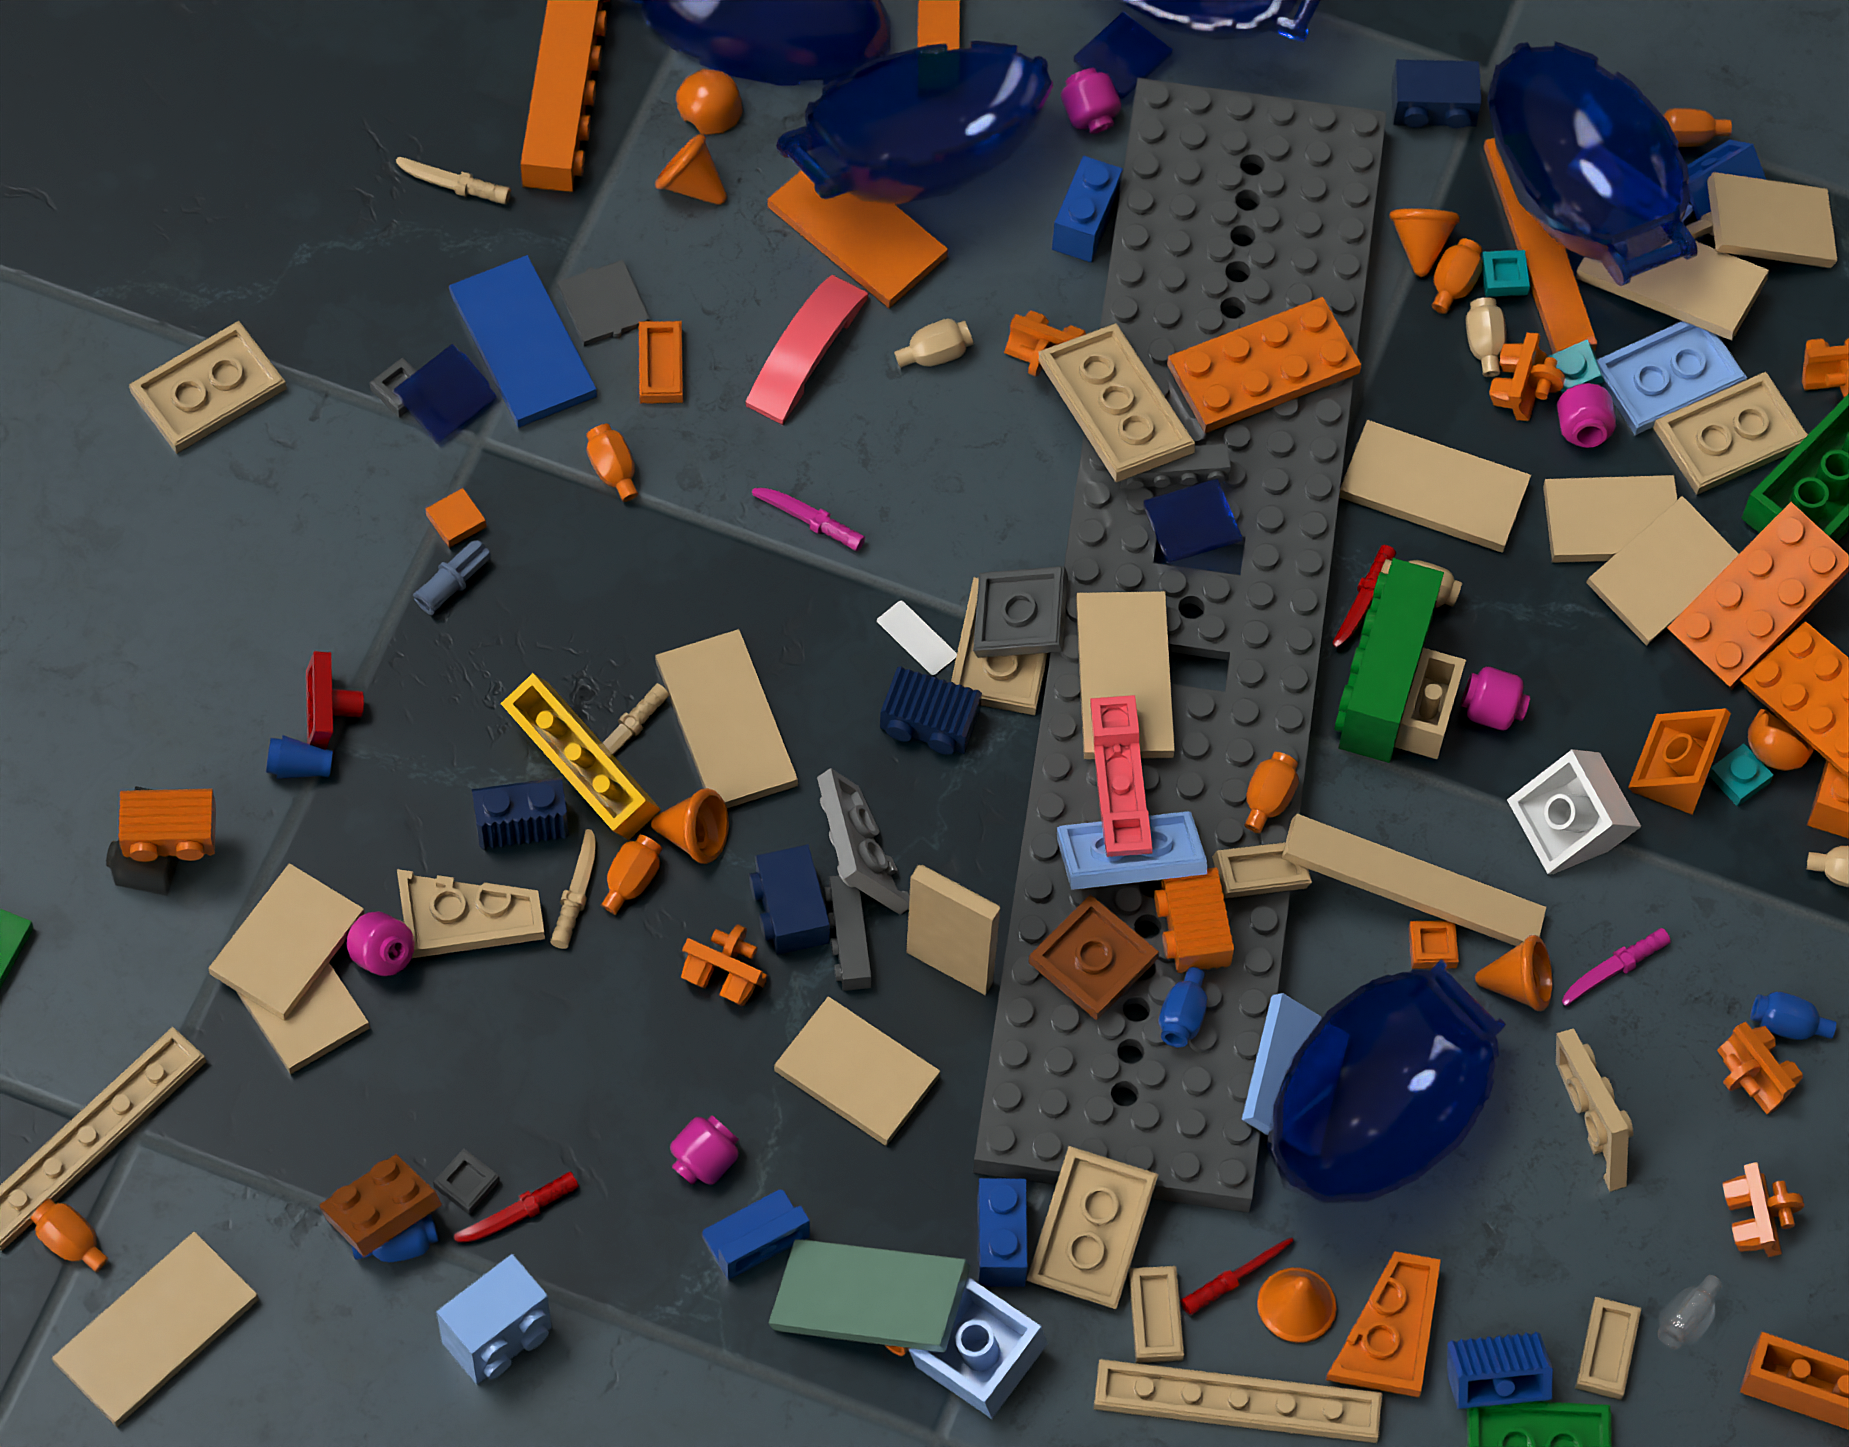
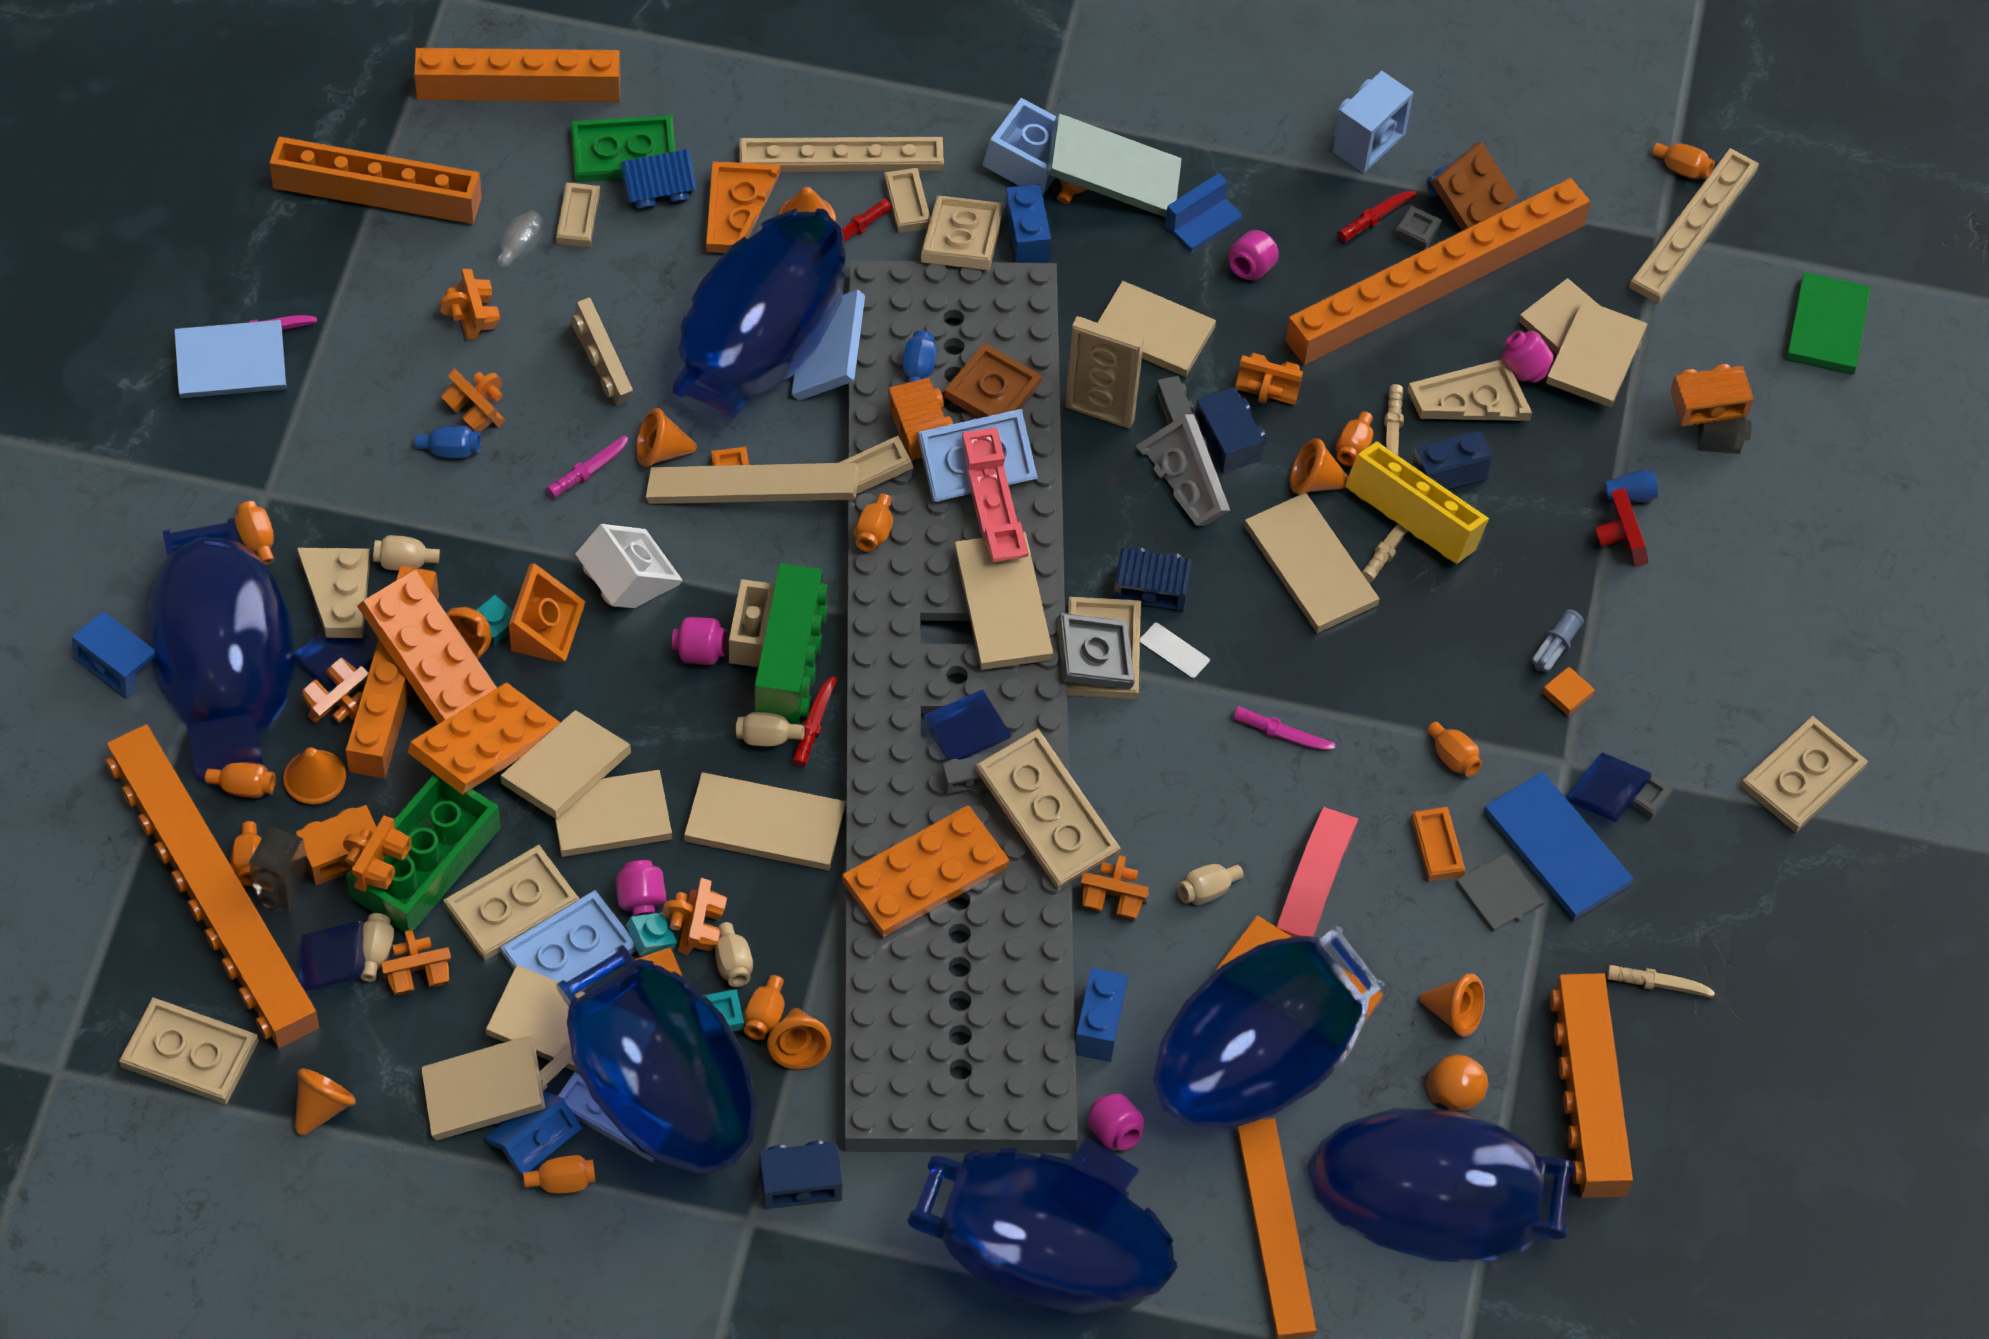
camera: 170 degrees right, 5 degrees down
tan tile [52,1232,259,1427] -> none
none -> orange brick [1285,178,1591,365]

